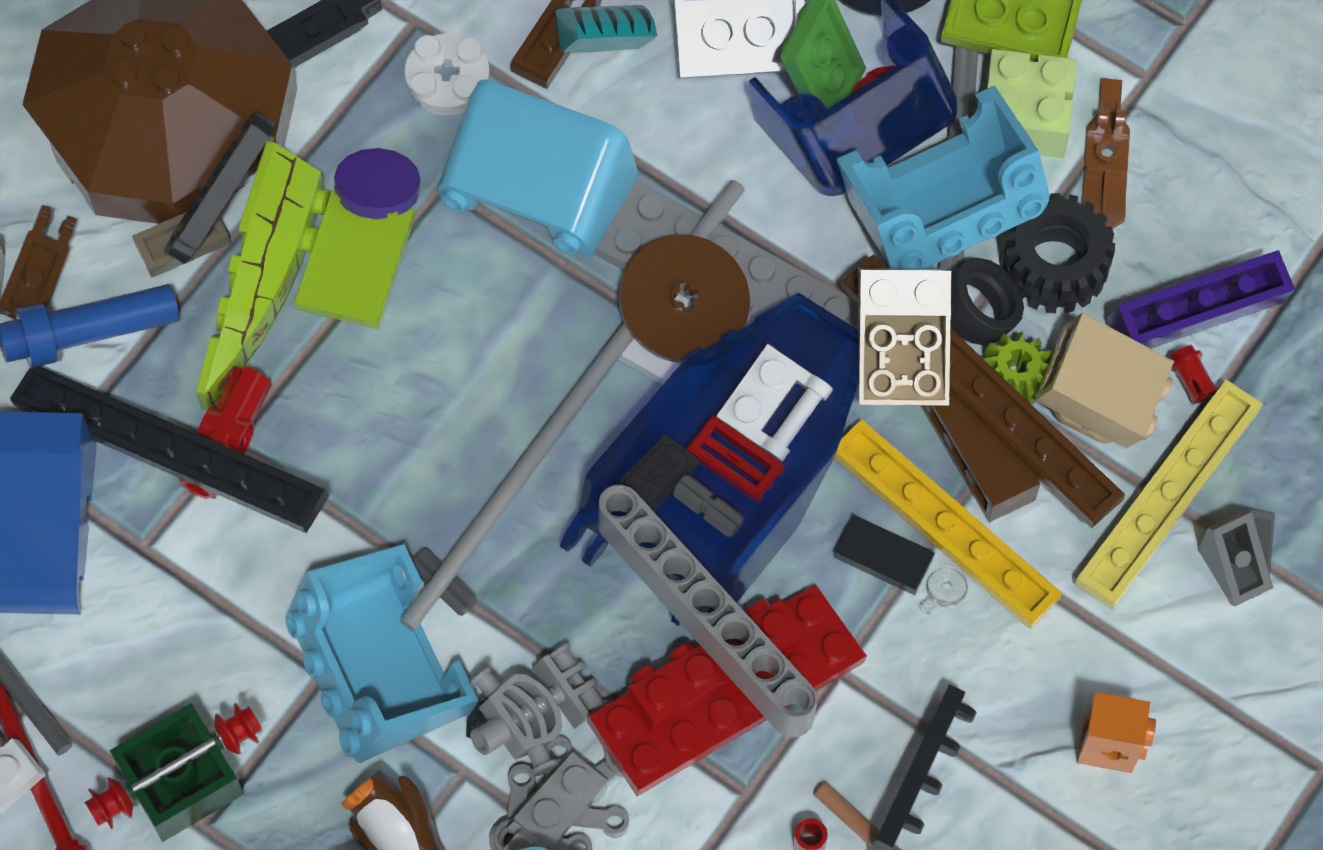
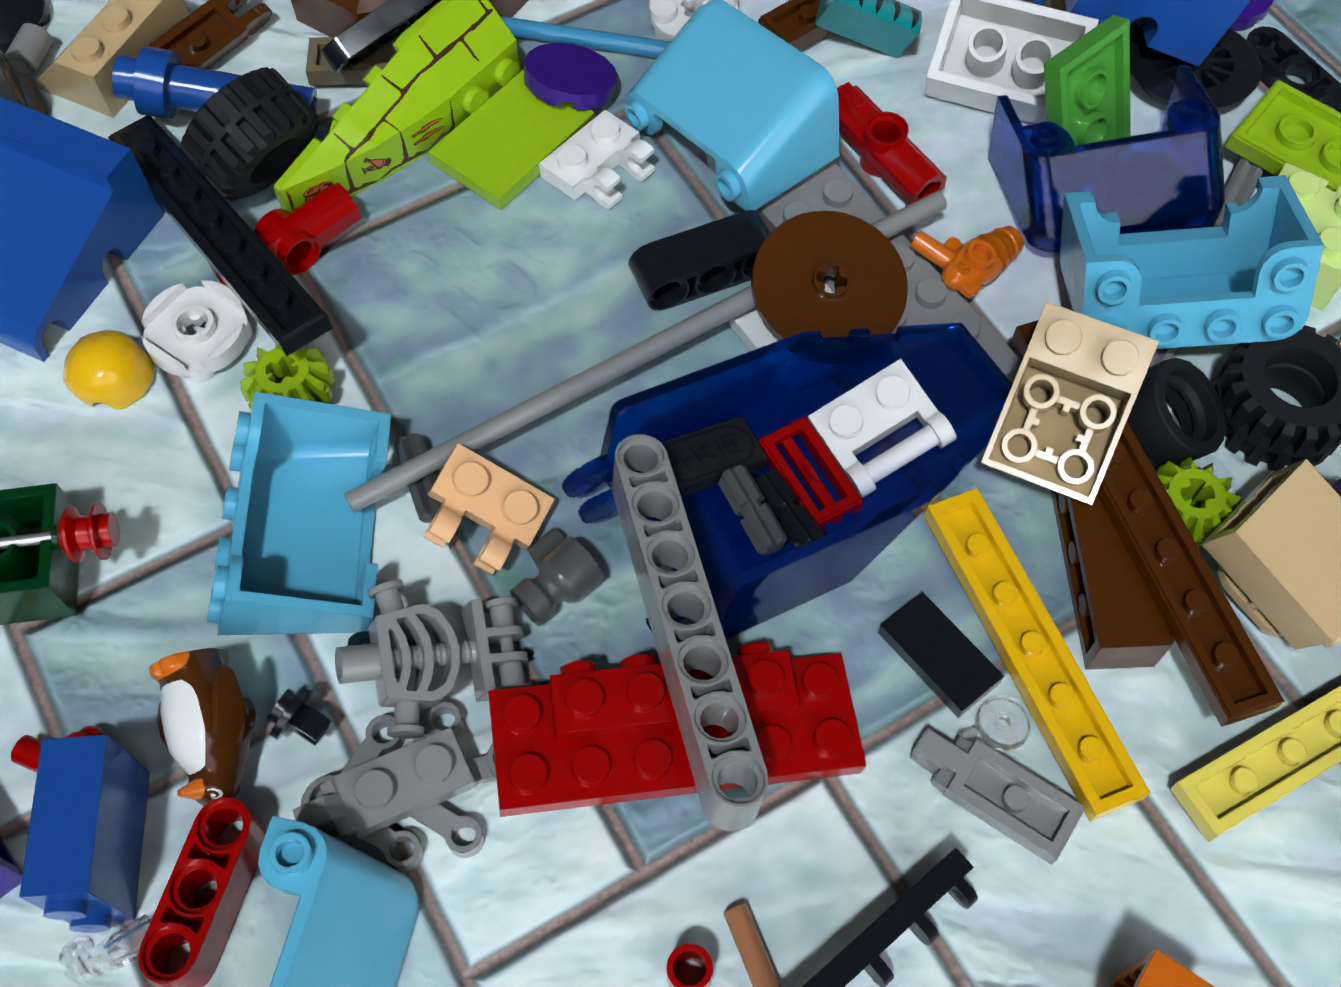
camera: 25 degrees right, 5 degrees down
none -> yellow hair [63,330,154,410]
none -> white plate [141,280,253,382]
none -> black tyre [181,67,320,201]
none -> lime gear [240,345,335,410]
none -> black plate [267,685,331,746]
none -> light nougat plate [423,443,554,575]
none -> dark azure bar [501,16,670,58]
none -> dark grey piece [510,528,605,626]
none -> white plate [539,110,655,210]
none -> black beam [628,210,771,310]
none -> black piece [755,469,827,557]
none -> red piece [837,82,947,205]
none -> orange piece [909,226,1024,299]
none -> light grey hinge [910,728,1085,865]

